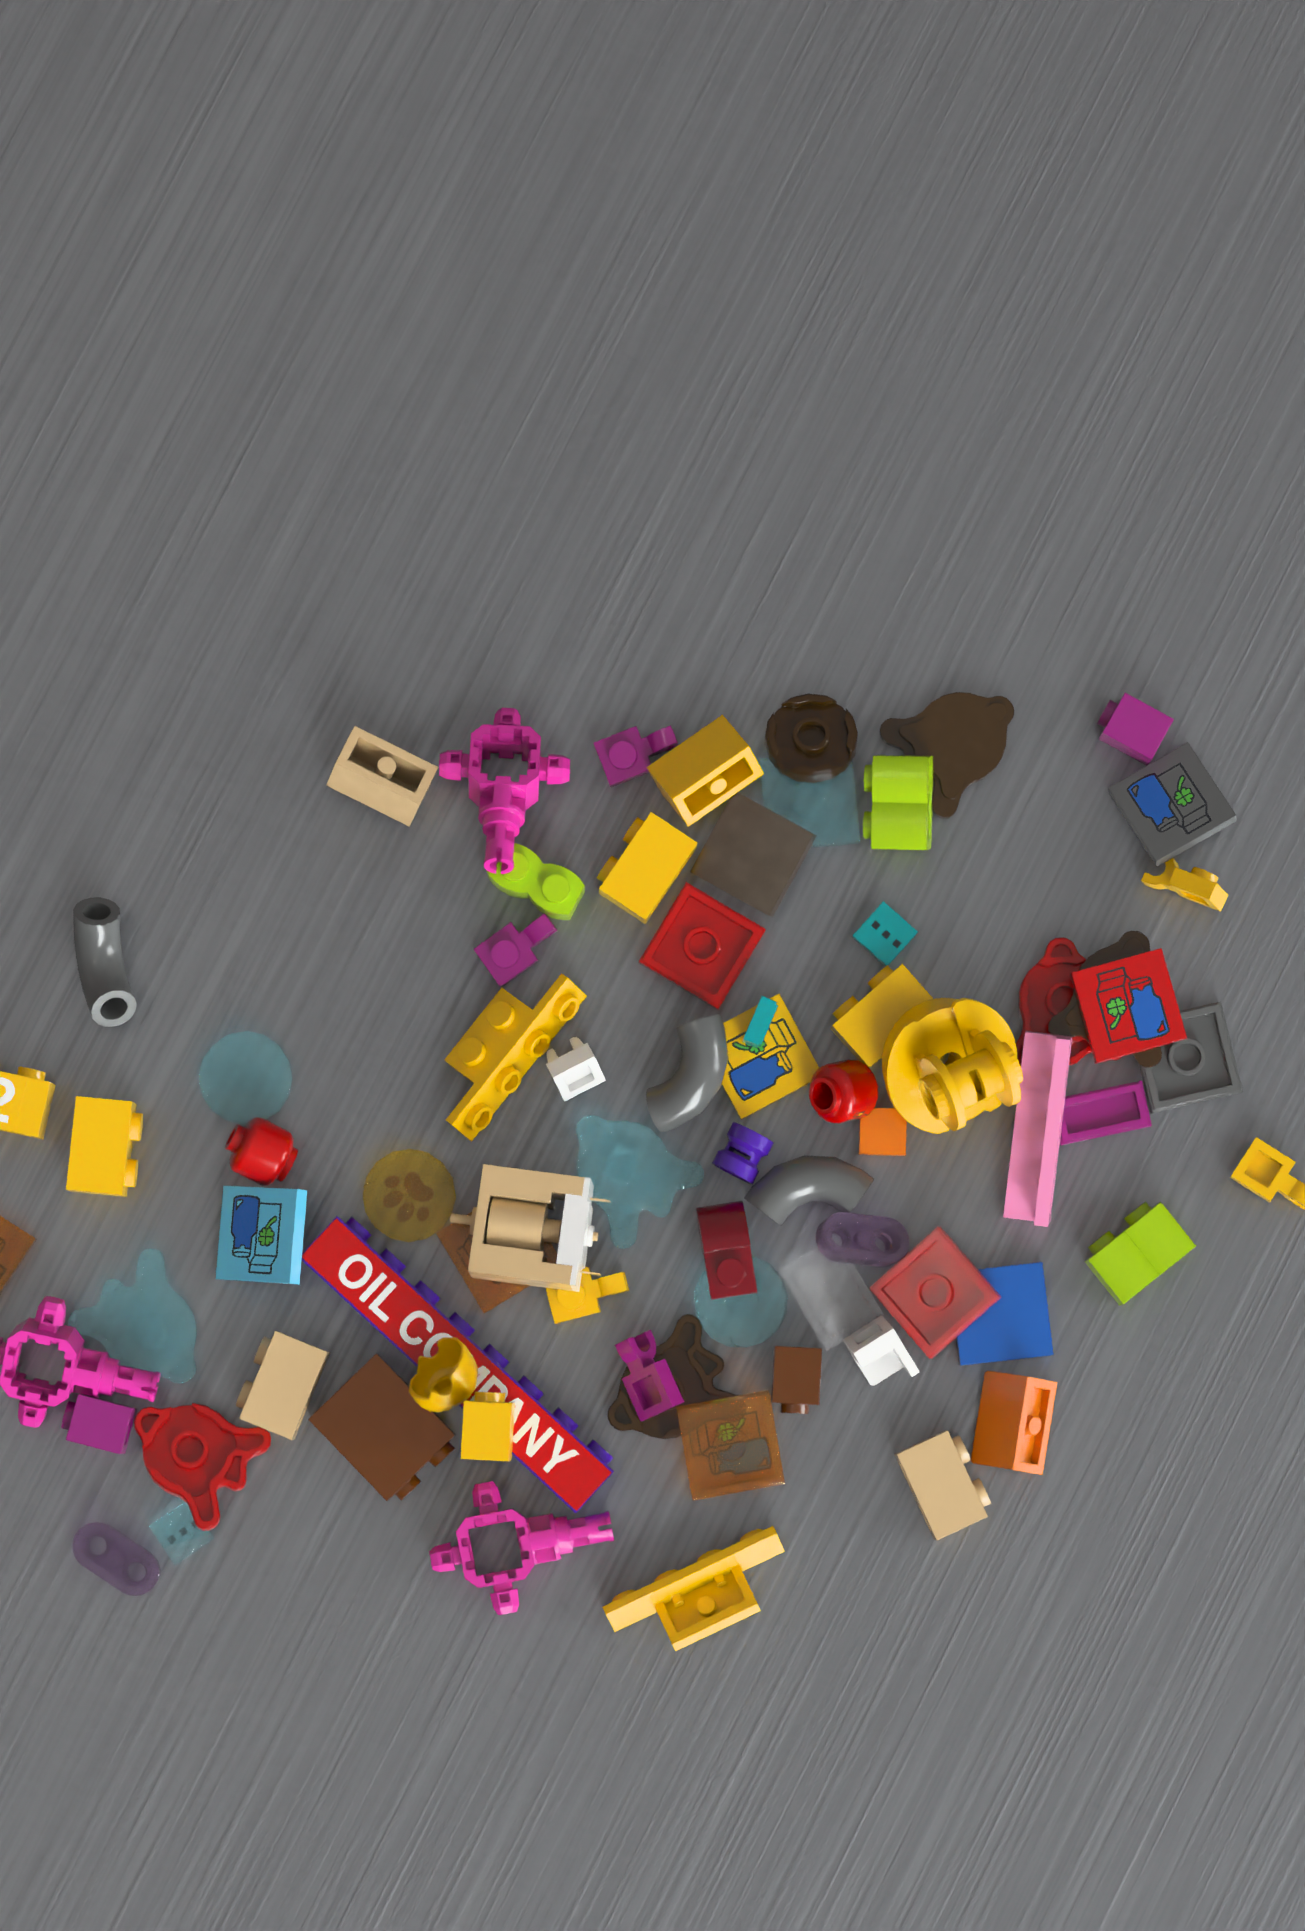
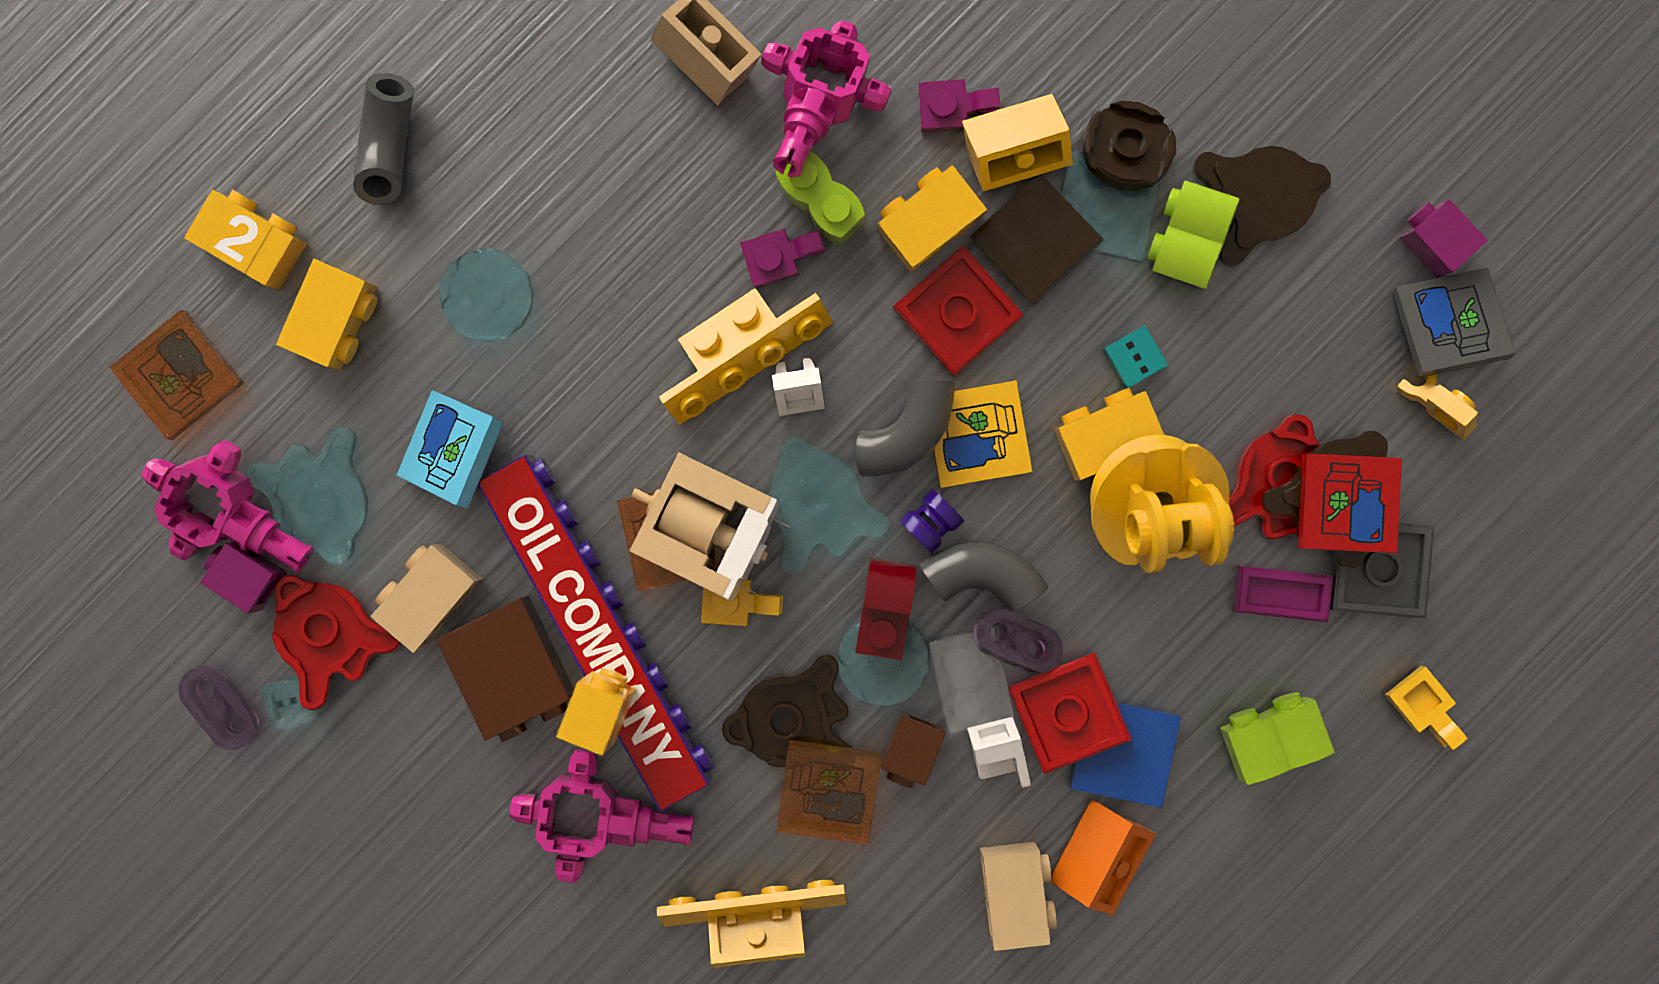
camera: 20 degrees right, 5 degrees up
red head [225,1117,298,1186] -> none
clear yellow tile [363,1149,456,1243] -> none
yellow hair [409,1337,478,1412] -> none
magenta plate [615,1330,684,1422] -> none
teal tile [742,996,778,1048] -> none
red head [809,1059,878,1124] -> none
orange tile [858,1108,907,1156] -> none
bright pink fence [1003,1031,1072,1227] -> none

